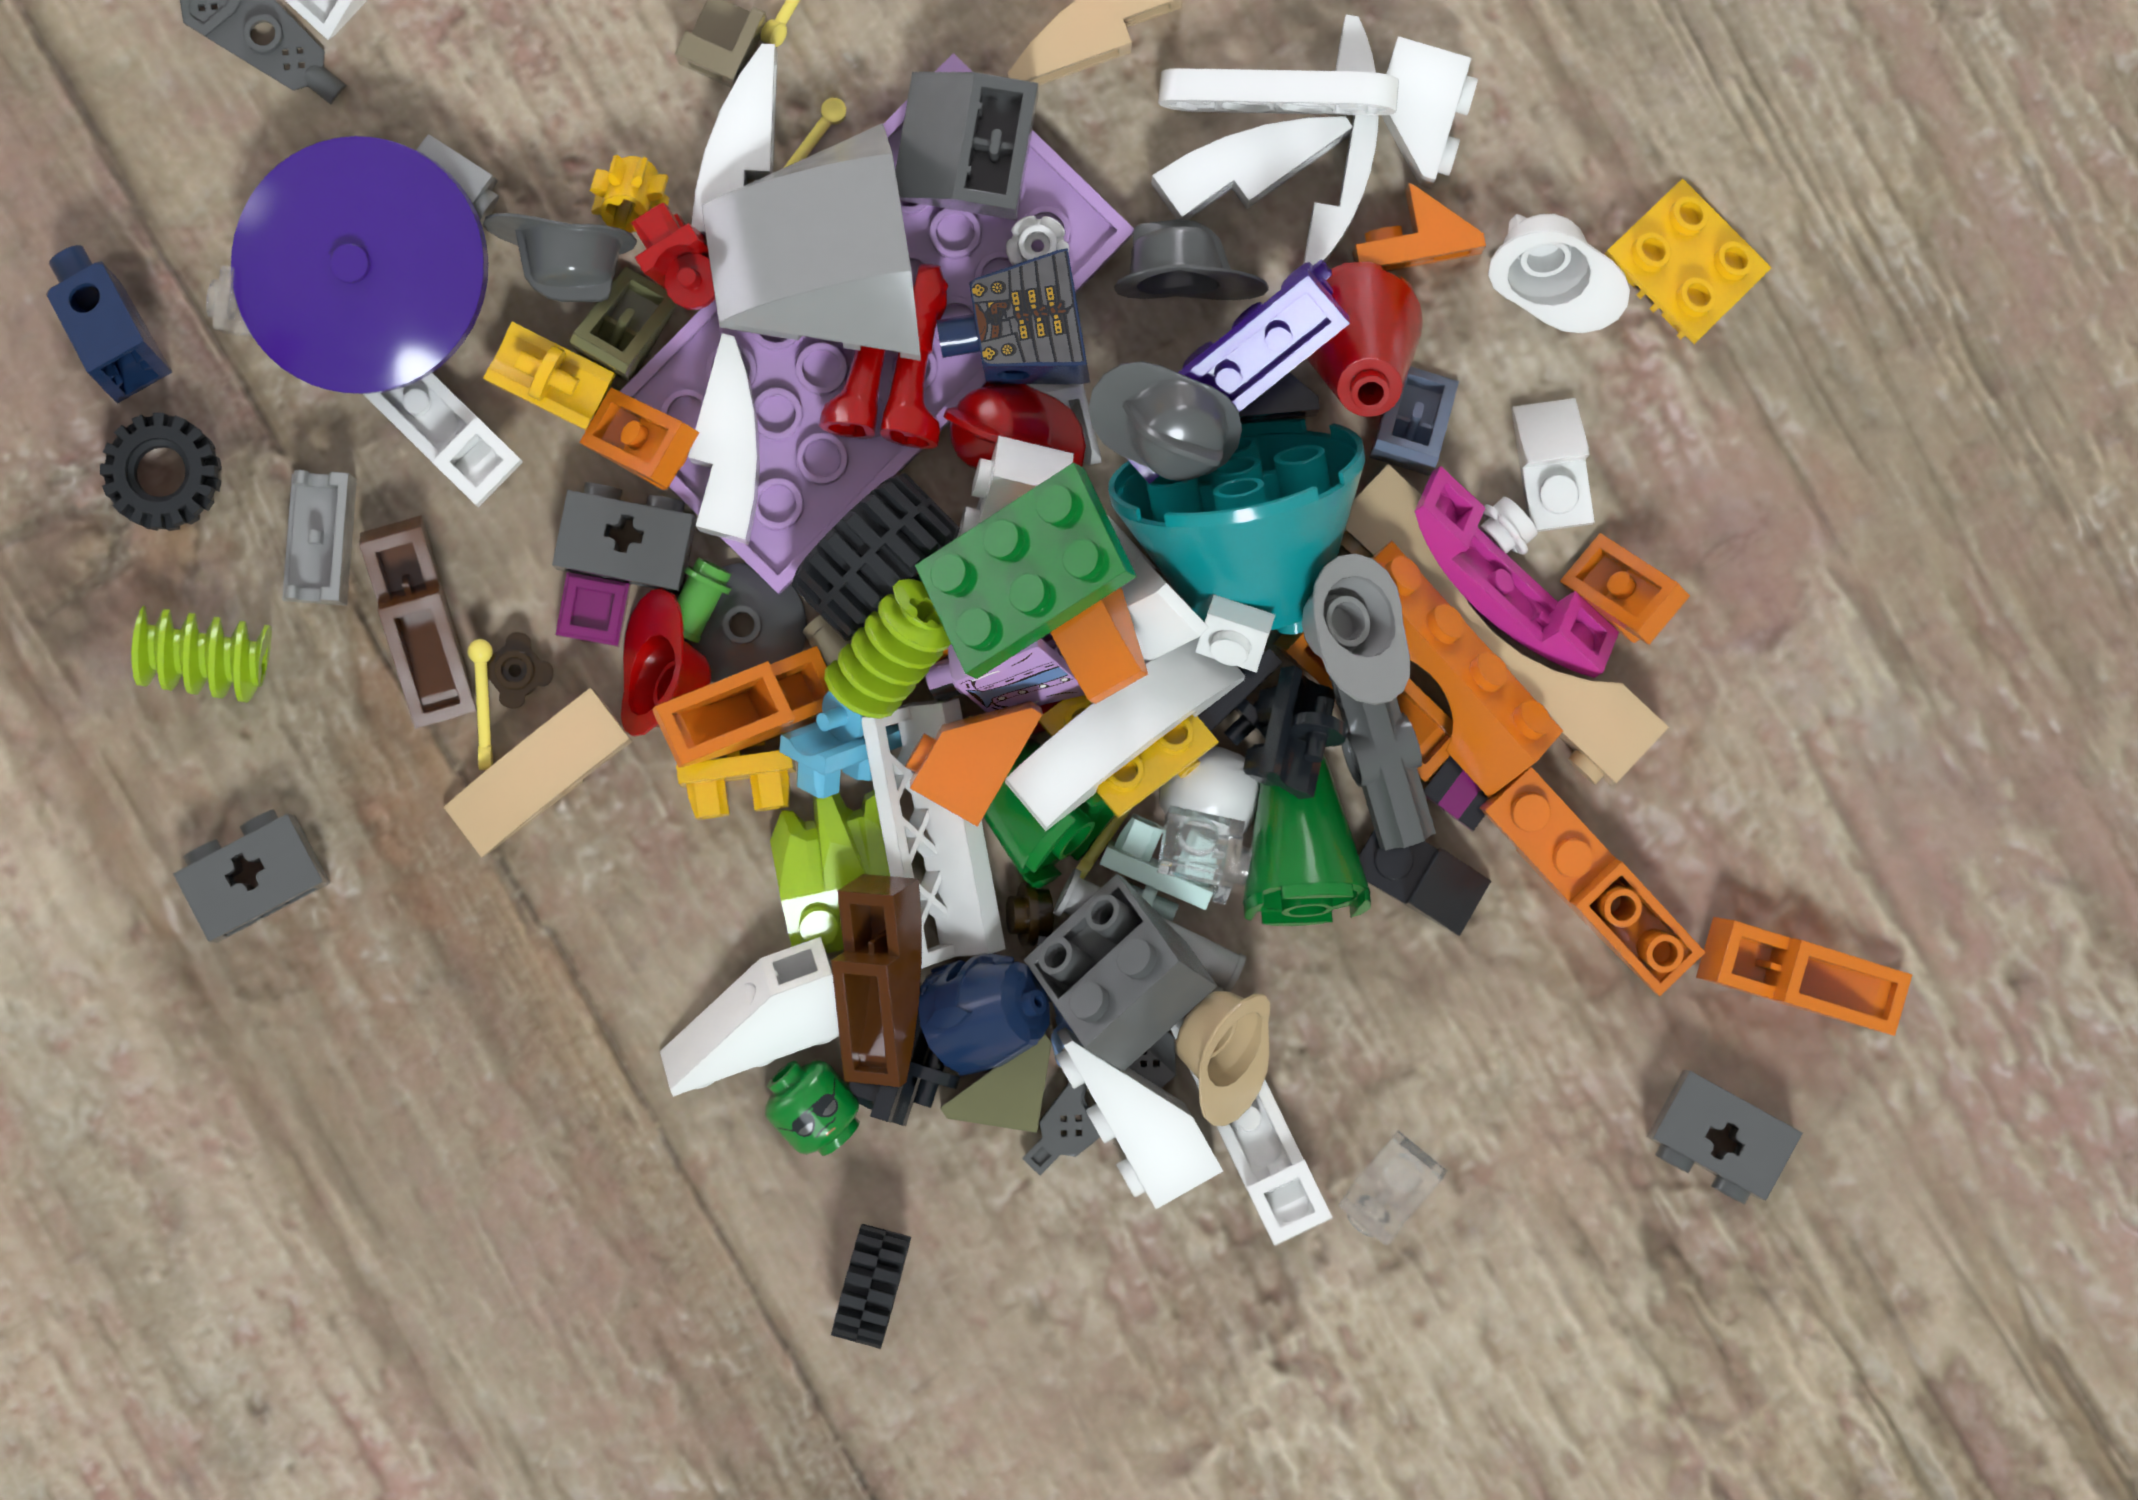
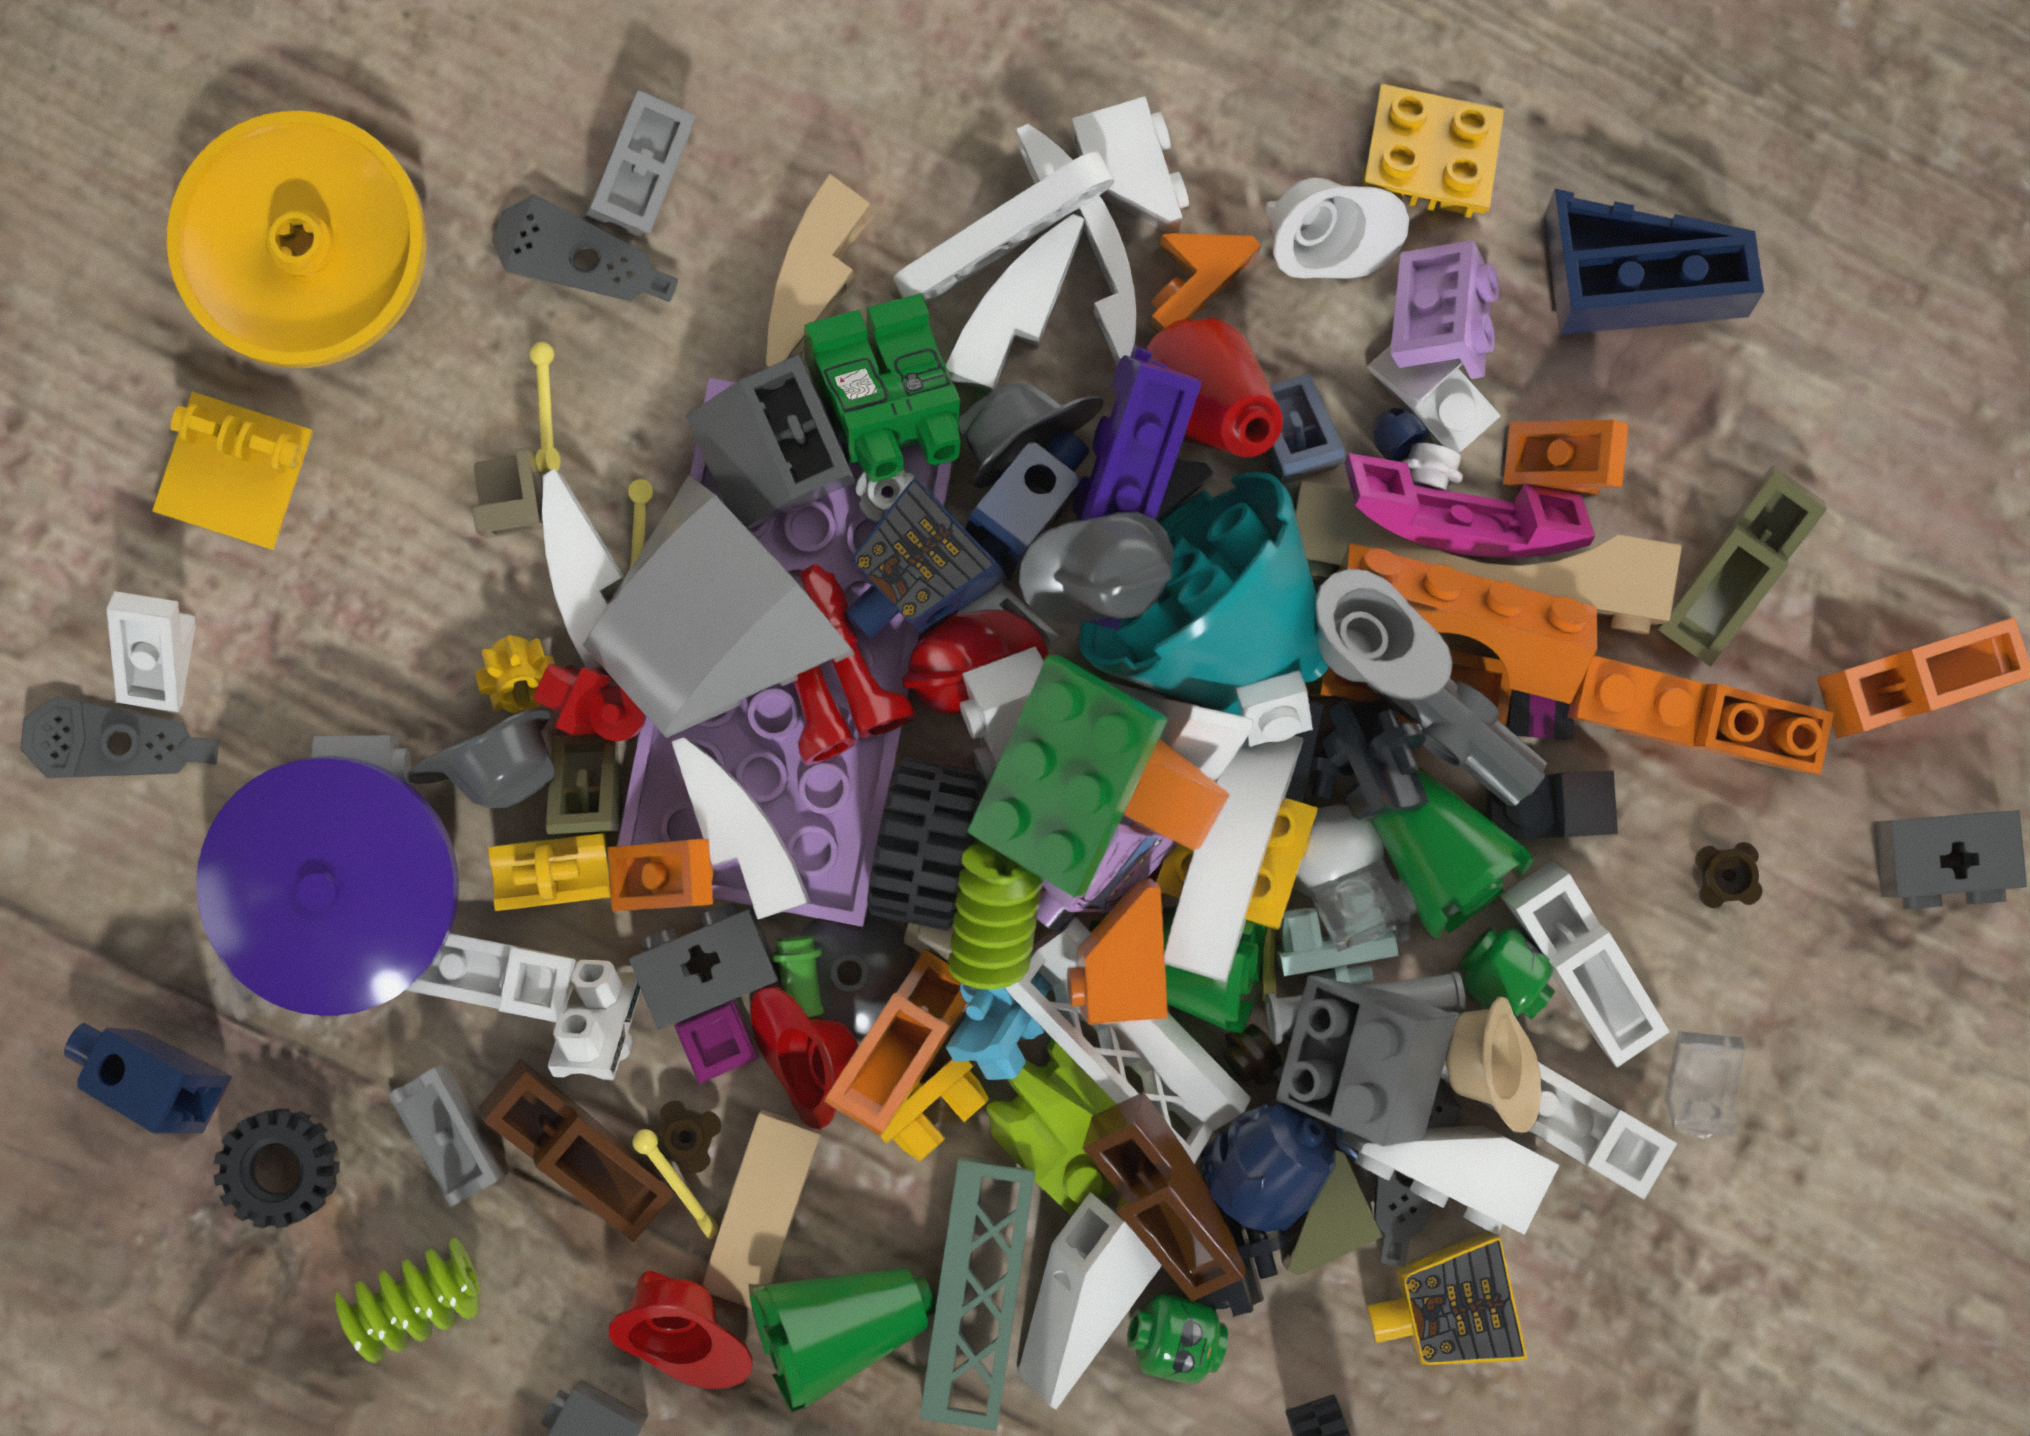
camera: 30 degrees left, 0 degrees up
none -> white hips [548,960,641,1080]
none -> red piece [608,1270,753,1389]
none -> green cone [749,1268,936,1413]
none -> green hips [804,293,960,483]
none -> sand green fence [919,1155,1036,1431]
none -> dark blue torso [965,429,1090,581]
none -> torso [1366,1231,1528,1365]
none -> dark blue hinge [1372,407,1428,461]
none -> lavender bracket [1390,240,1499,379]
none -> green head [1457,927,1555,1019]
none -> white slope [1500,860,1670,1067]
none -> dark blue wedge [1544,189,1764,335]
none -> olive slope [1658,465,1827,667]
none -> dark brown plate [1695,842,1763,909]

